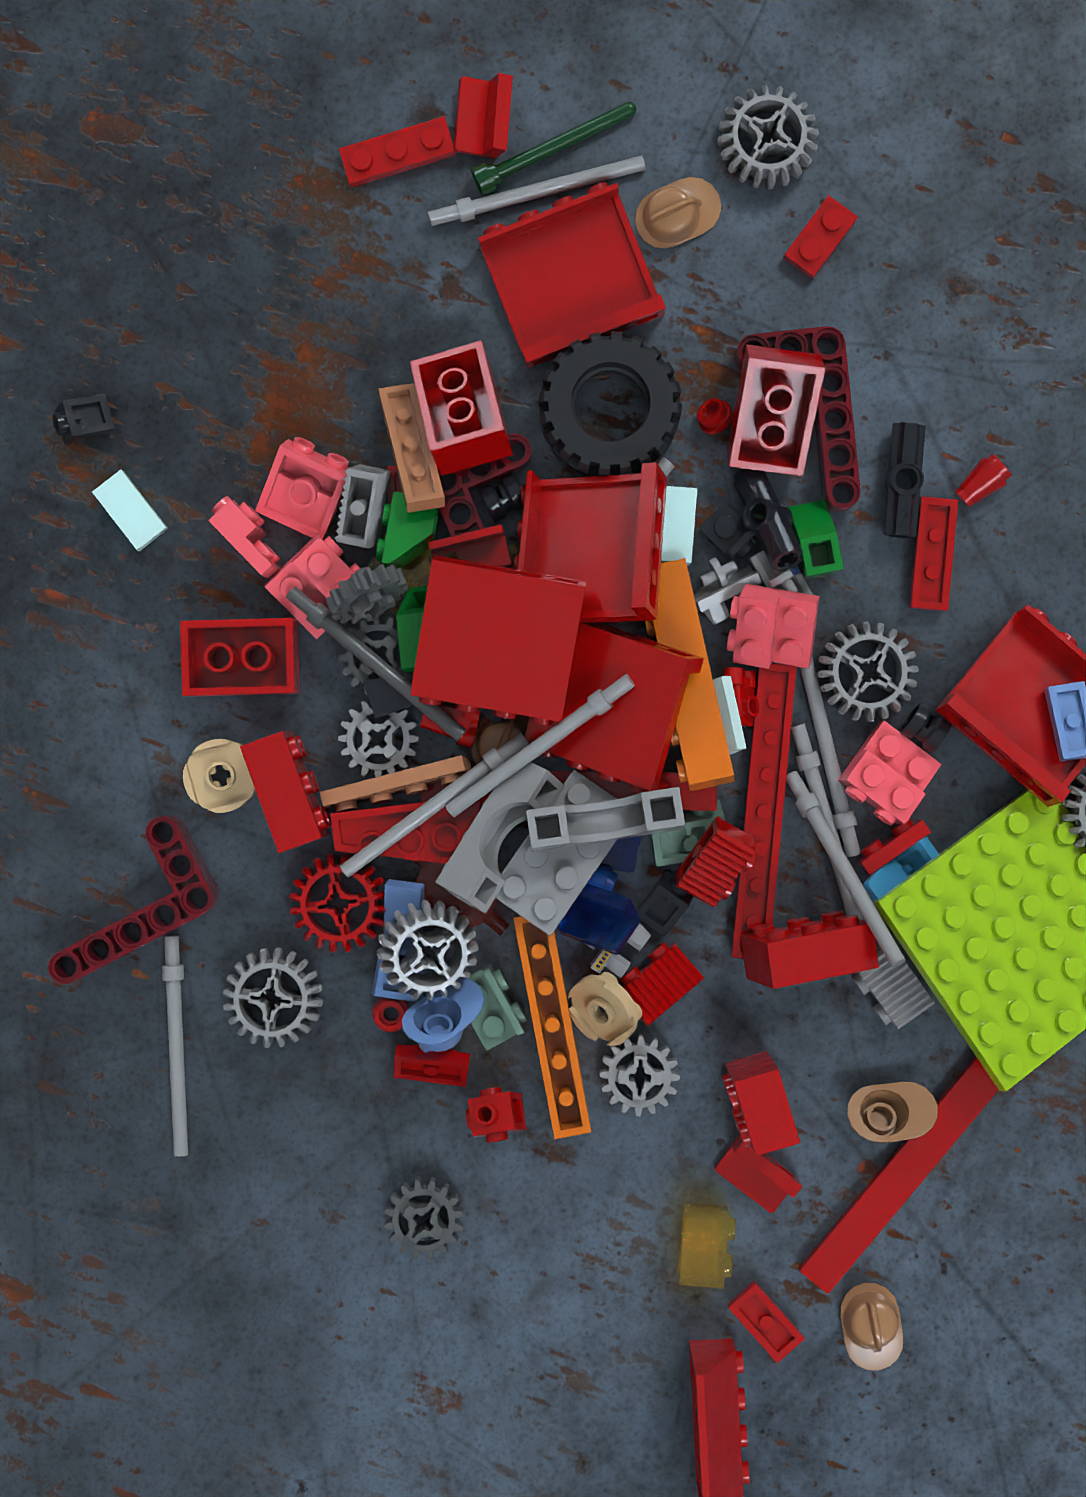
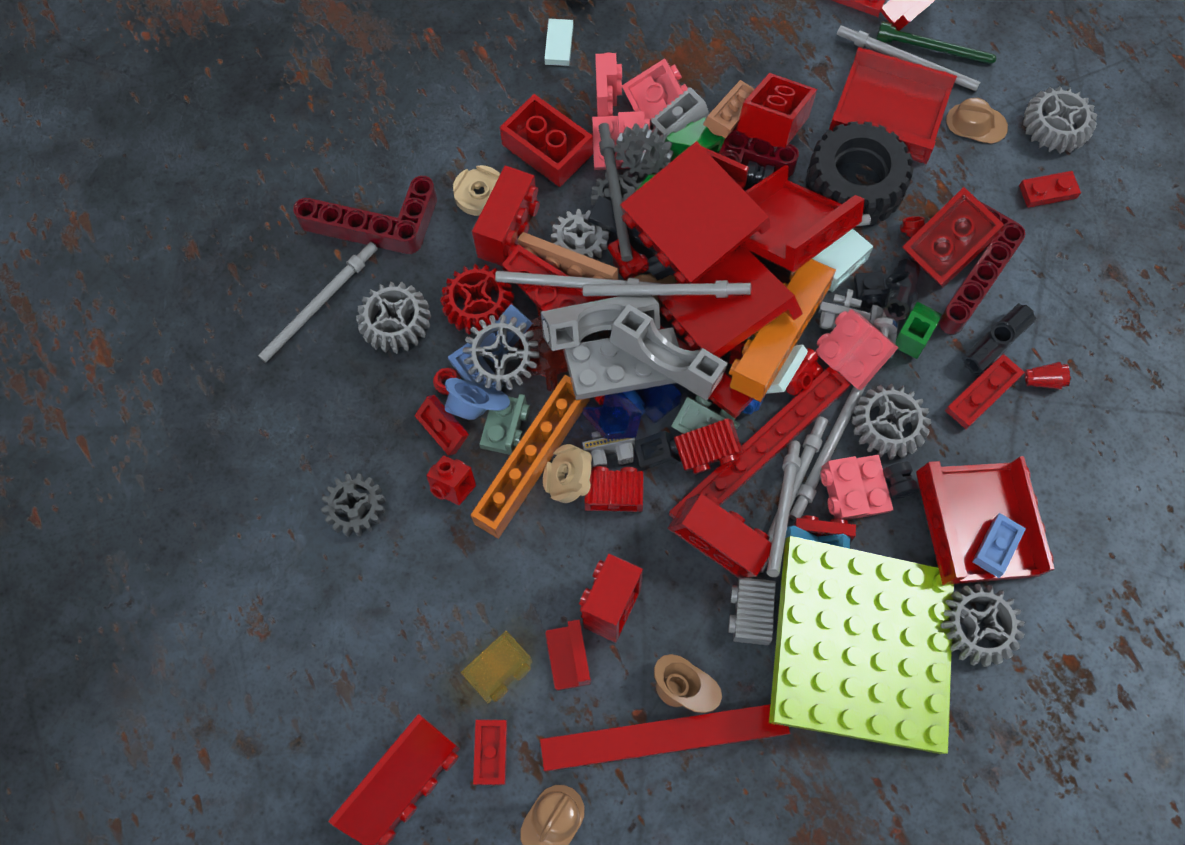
camera: 45 degrees right, 20 degrees down
light grey gear [599,1034,680,1116] -> none

